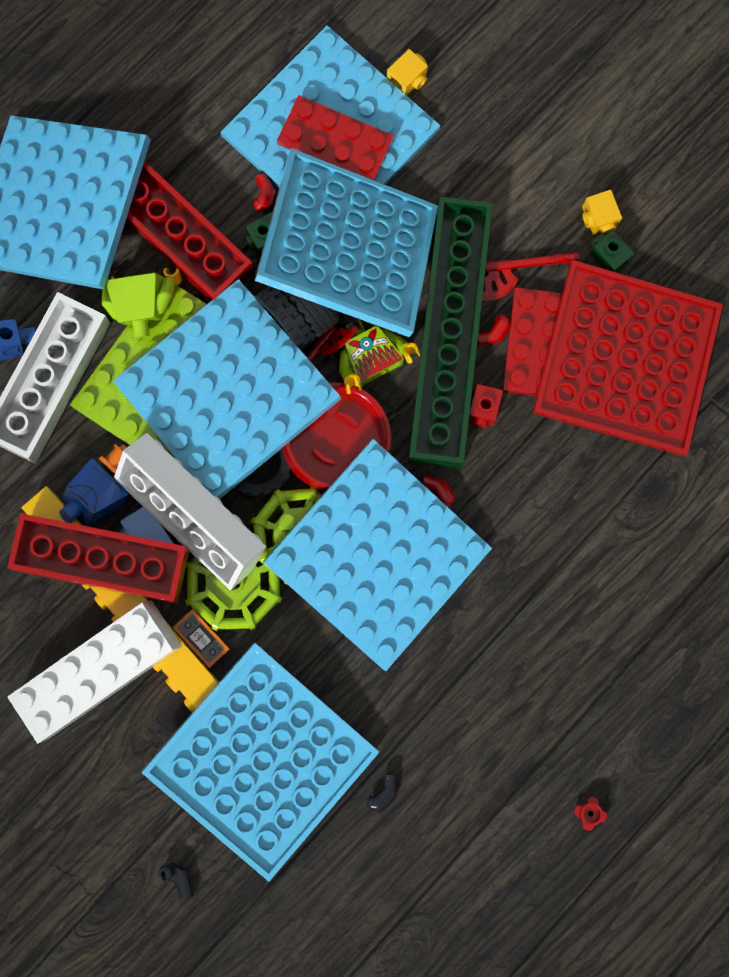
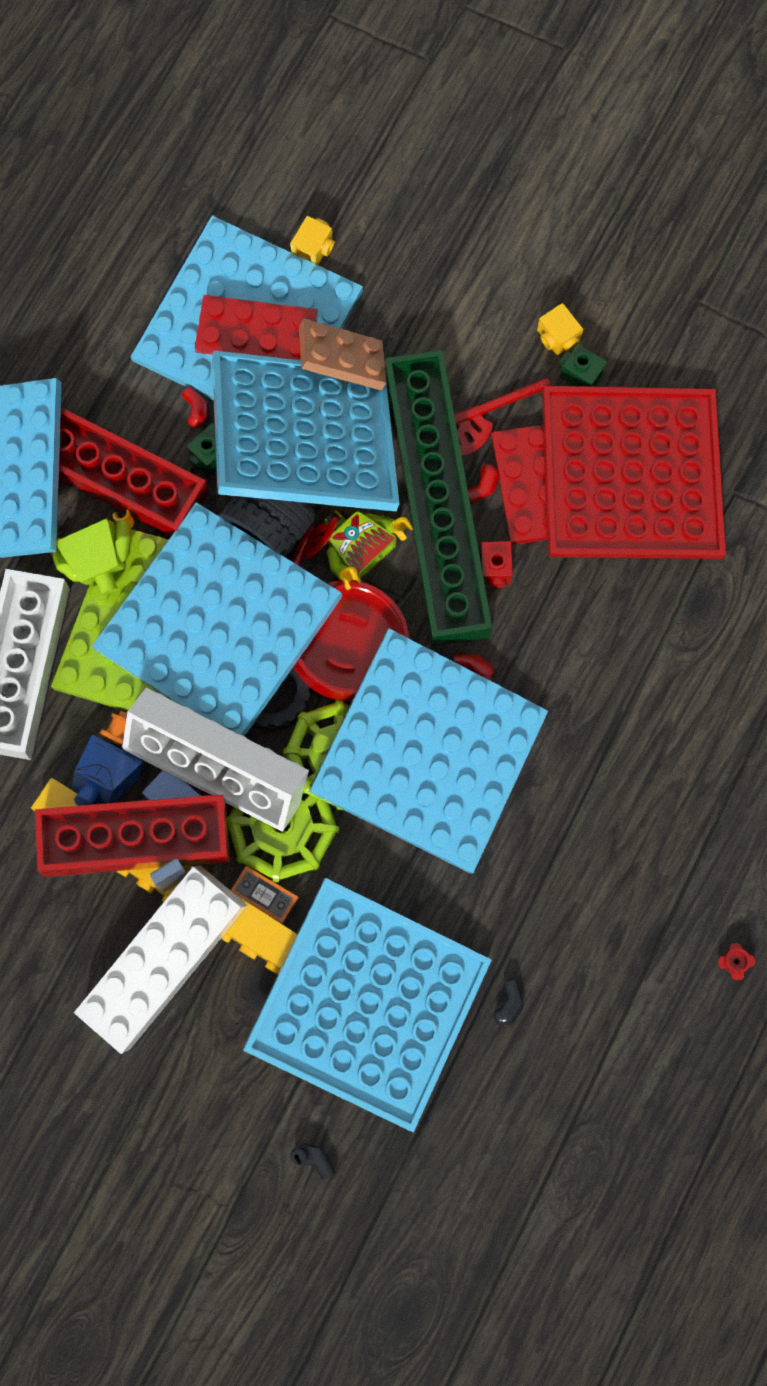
camera: 10 degrees left, 5 degrees down
none -> sand blue tile [150,859,187,893]
none -> nougat plate [299,318,387,391]

